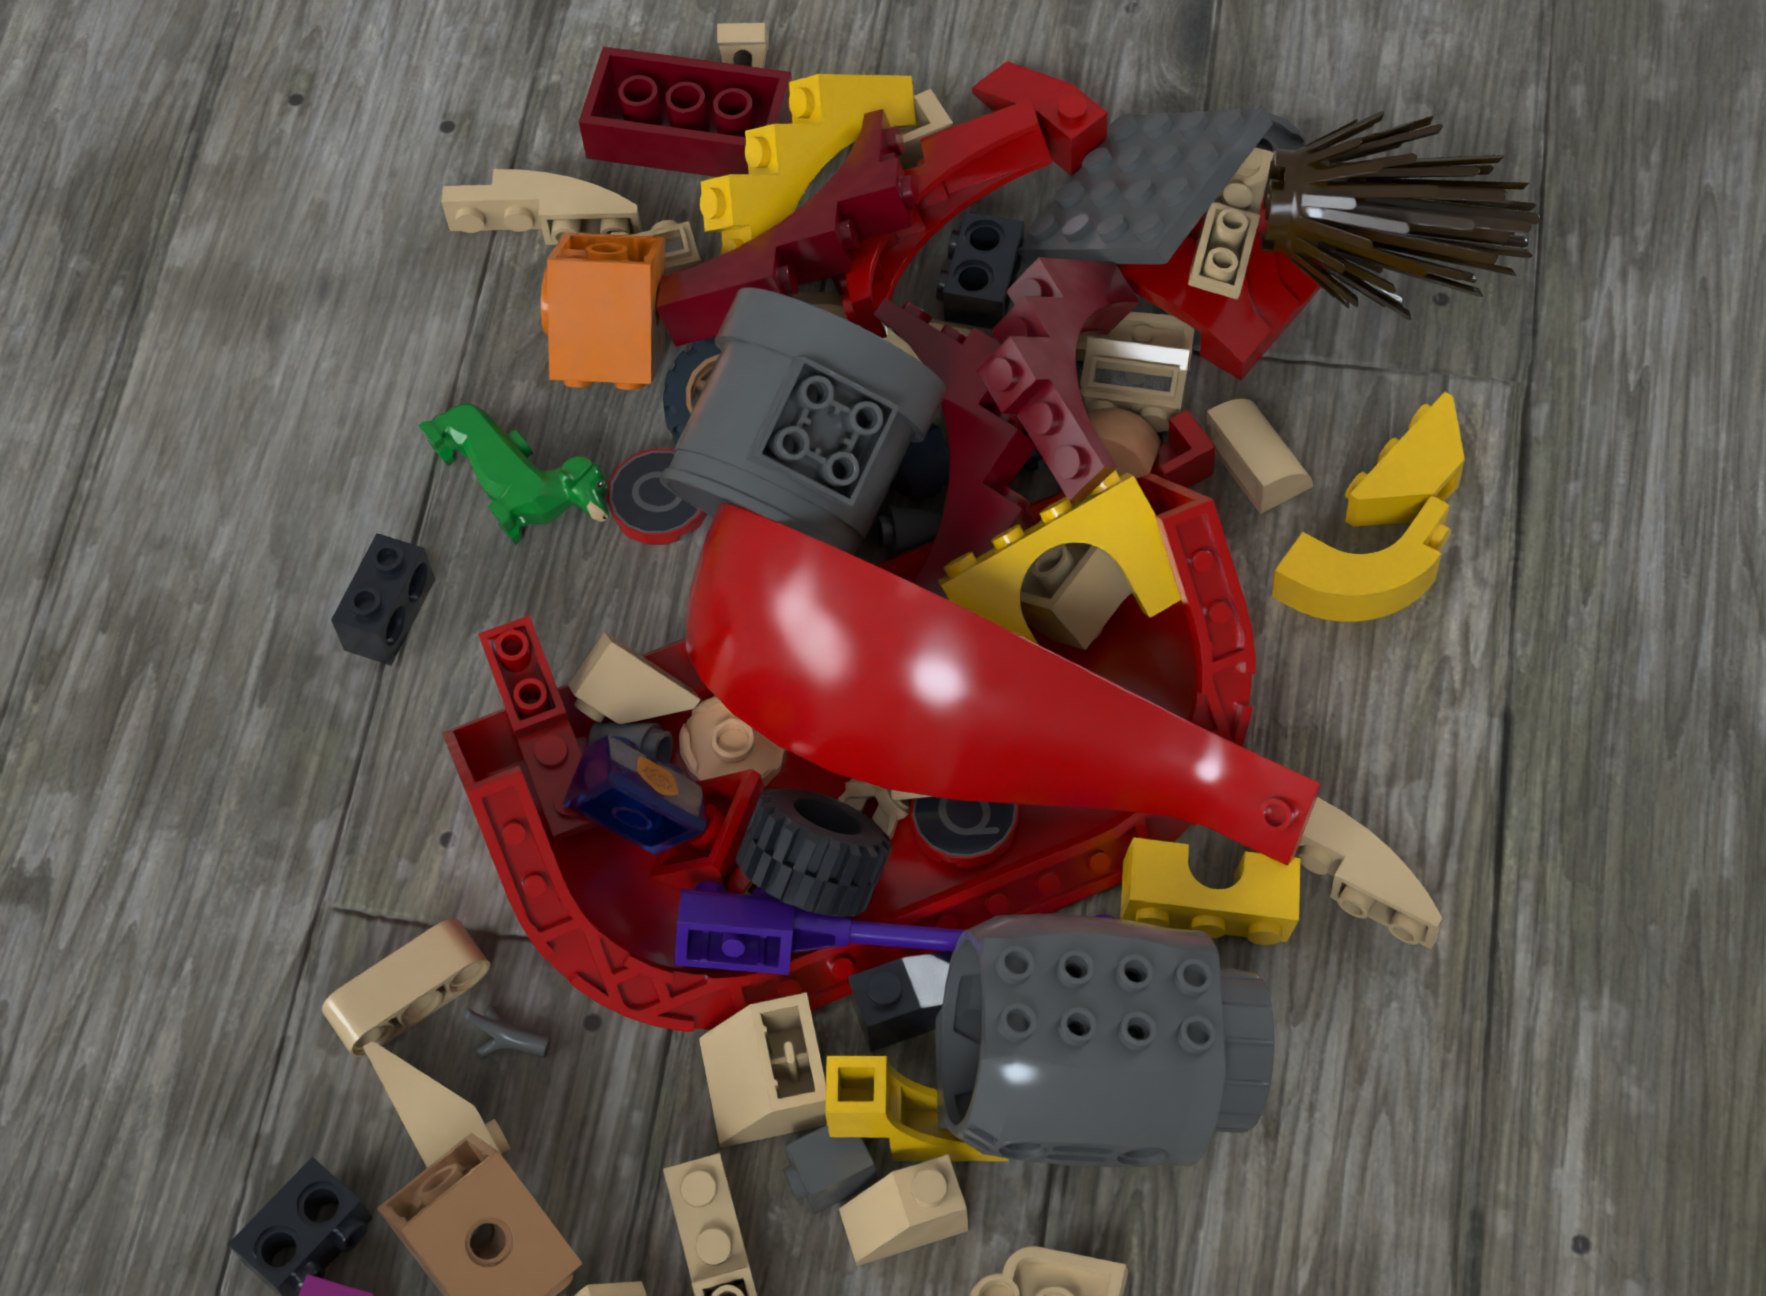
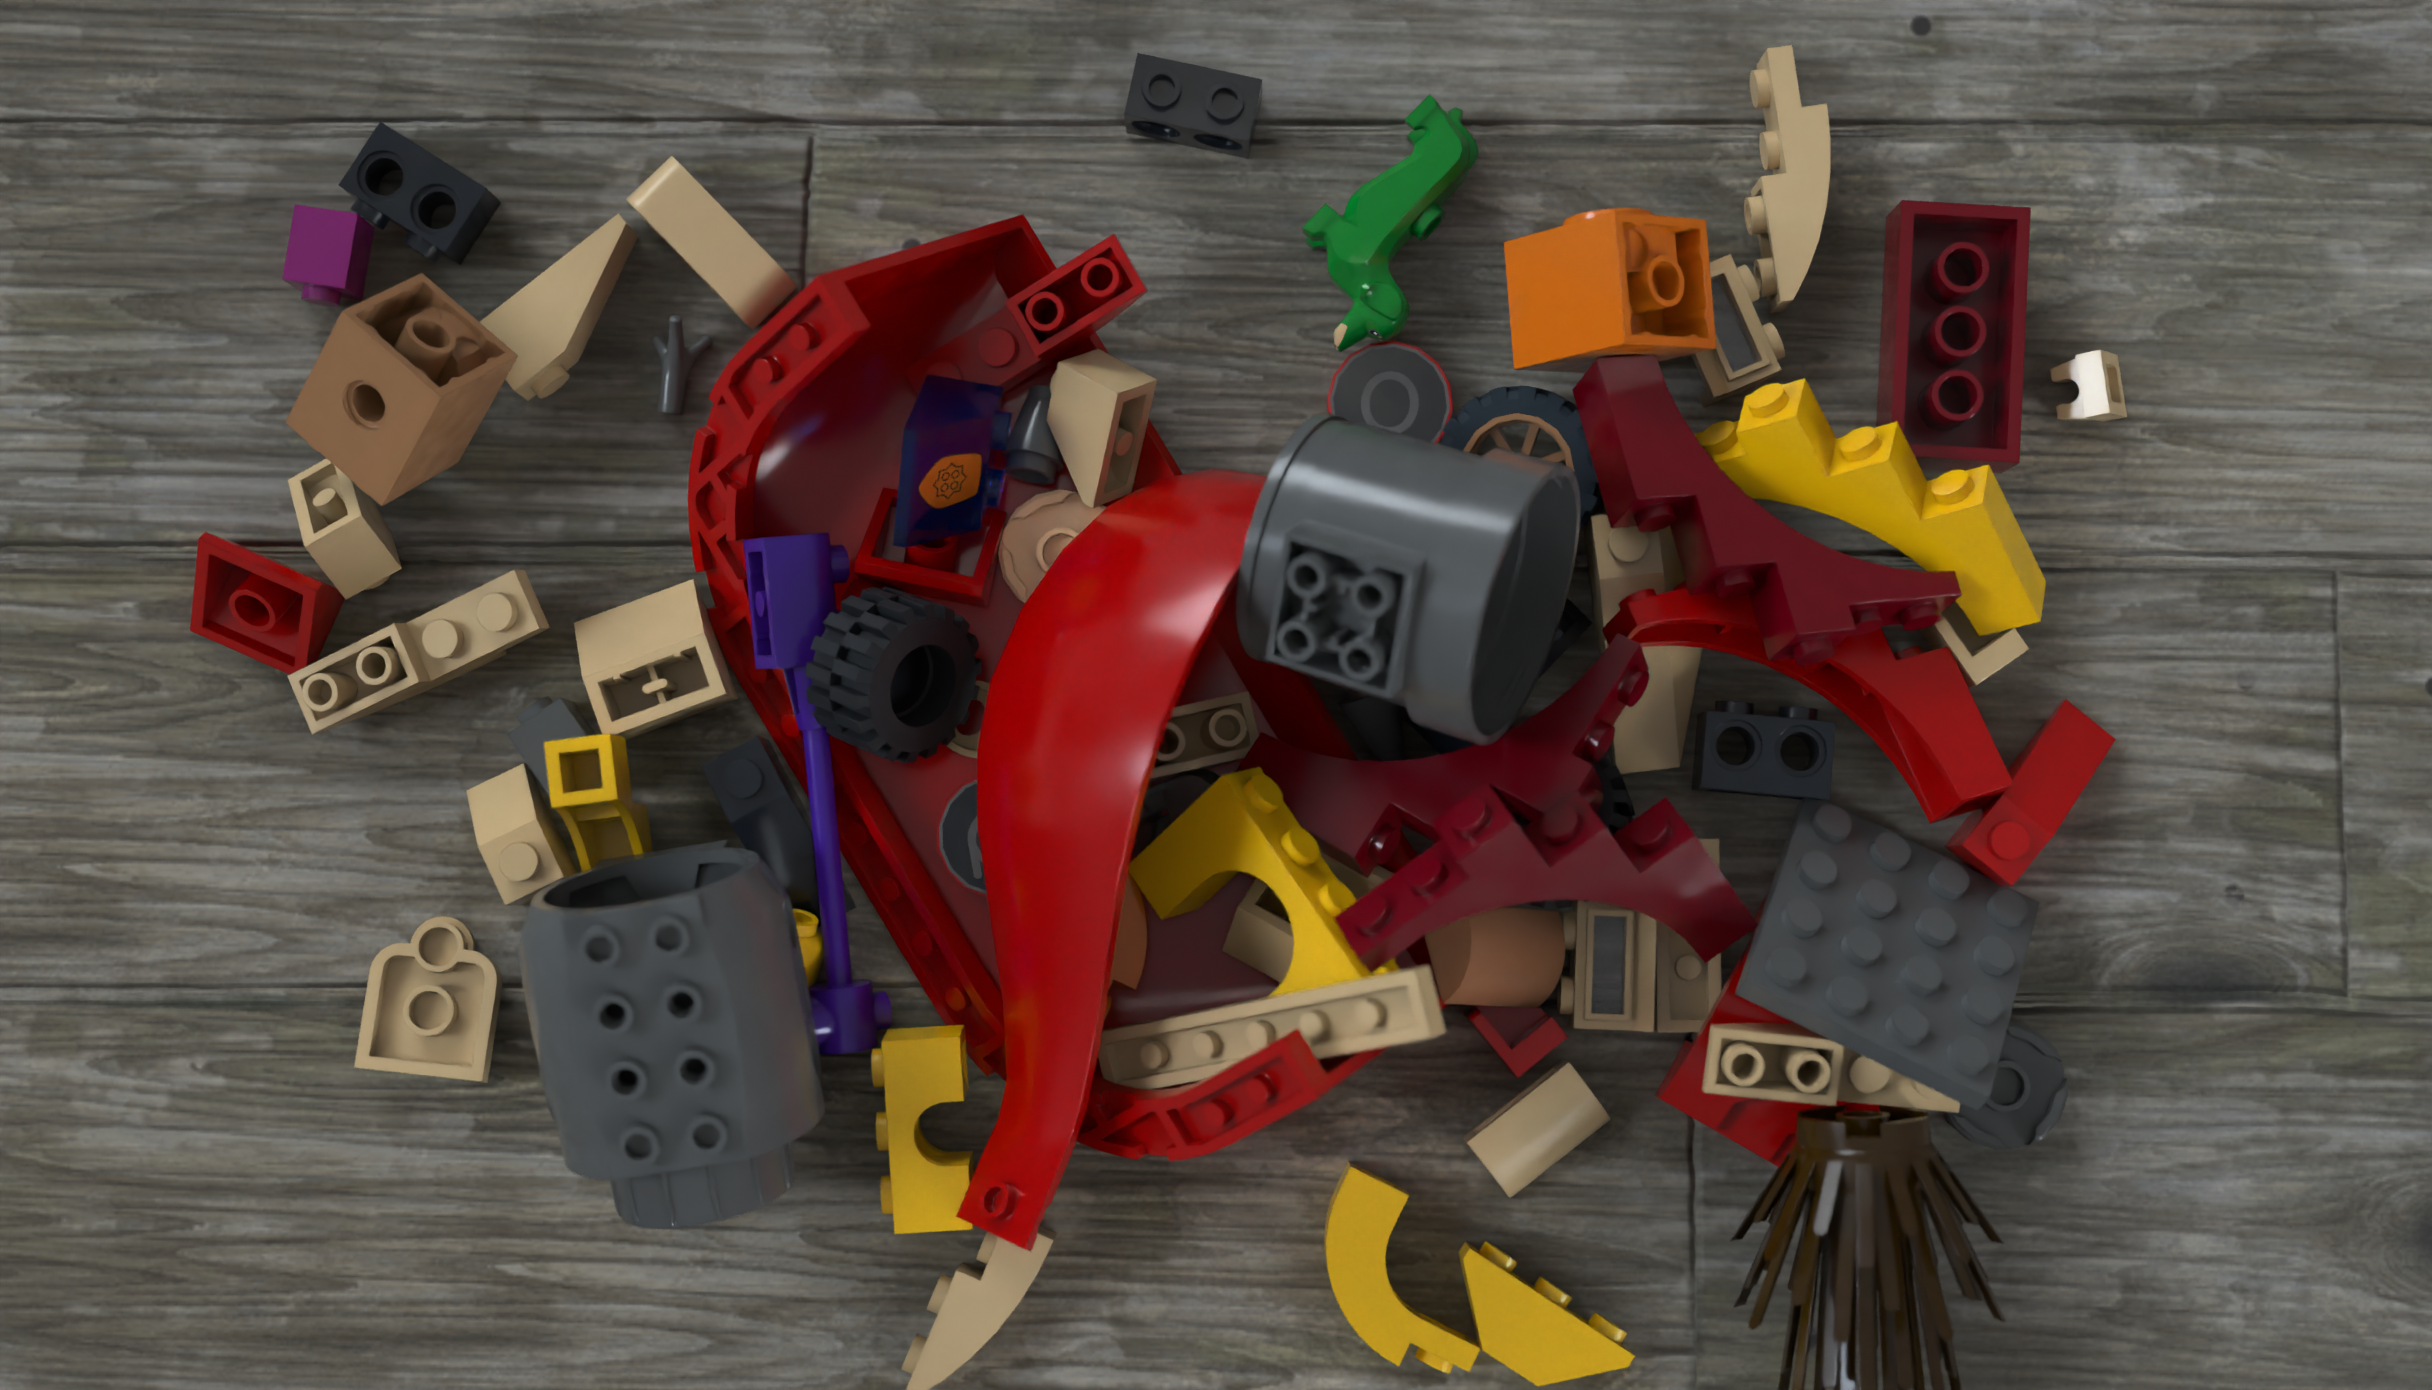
camera: 80 degrees right, 25 degrees up
none -> tan plate [1098,965,1446,1089]

